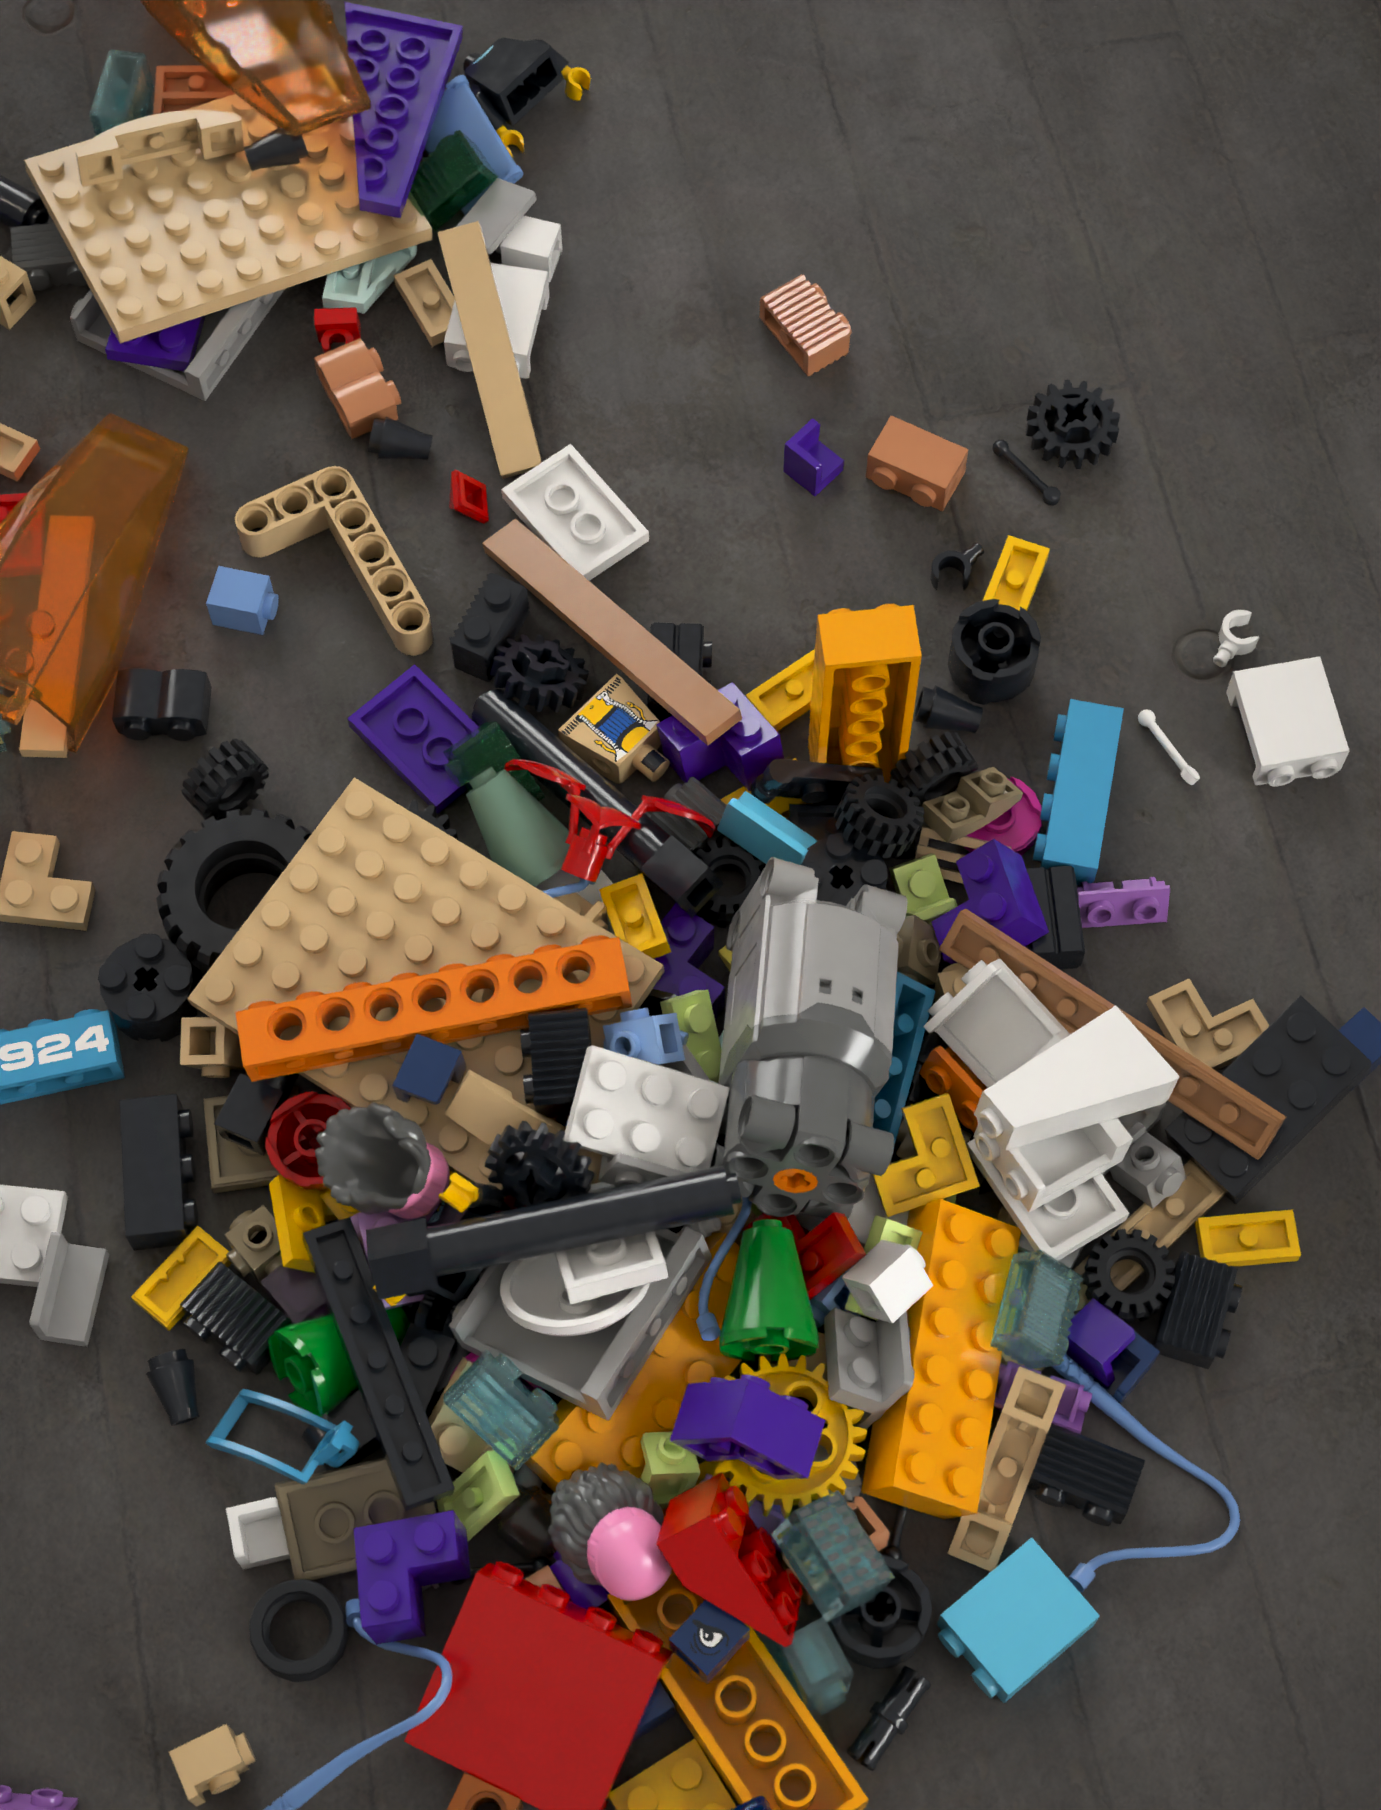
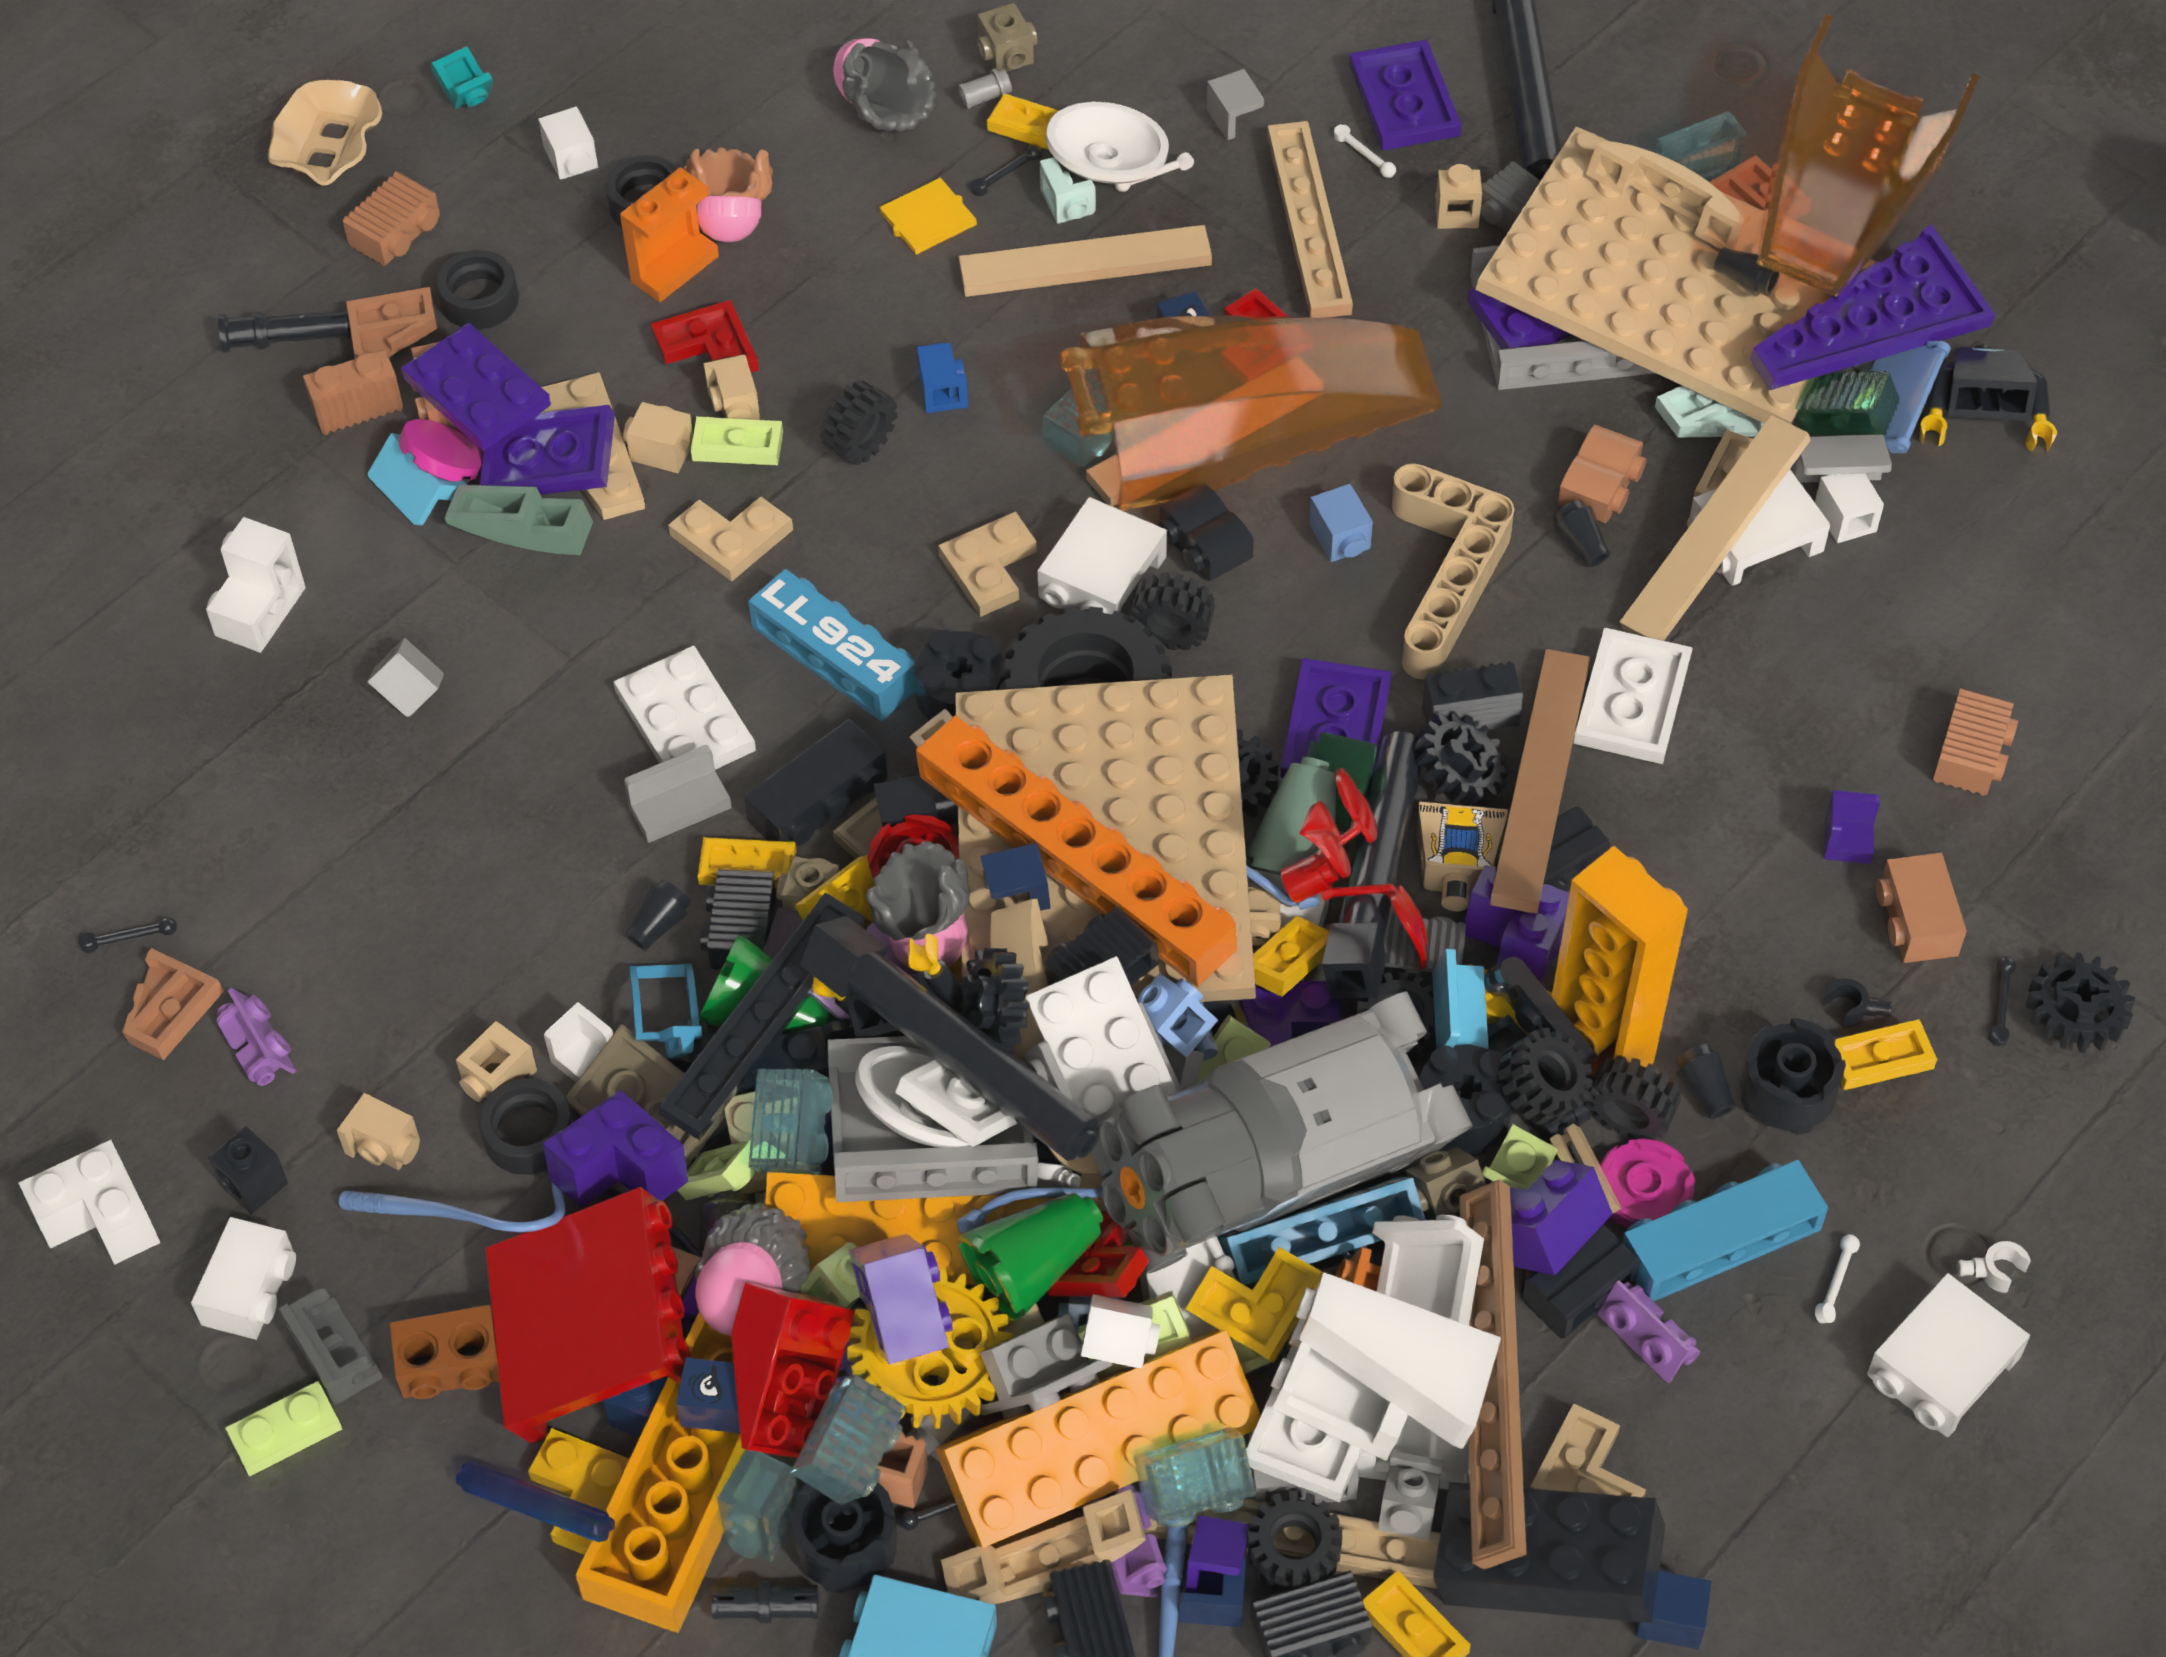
camera: 55 degrees right, 10 degrees down
red tile [314,307,361,353] -> none
red slope [449,470,489,524] -> none
dark tan slope [922,767,1023,843] -> none
none -> tan brick [456,1021,537,1102]
none -> white panel [1038,497,1167,614]

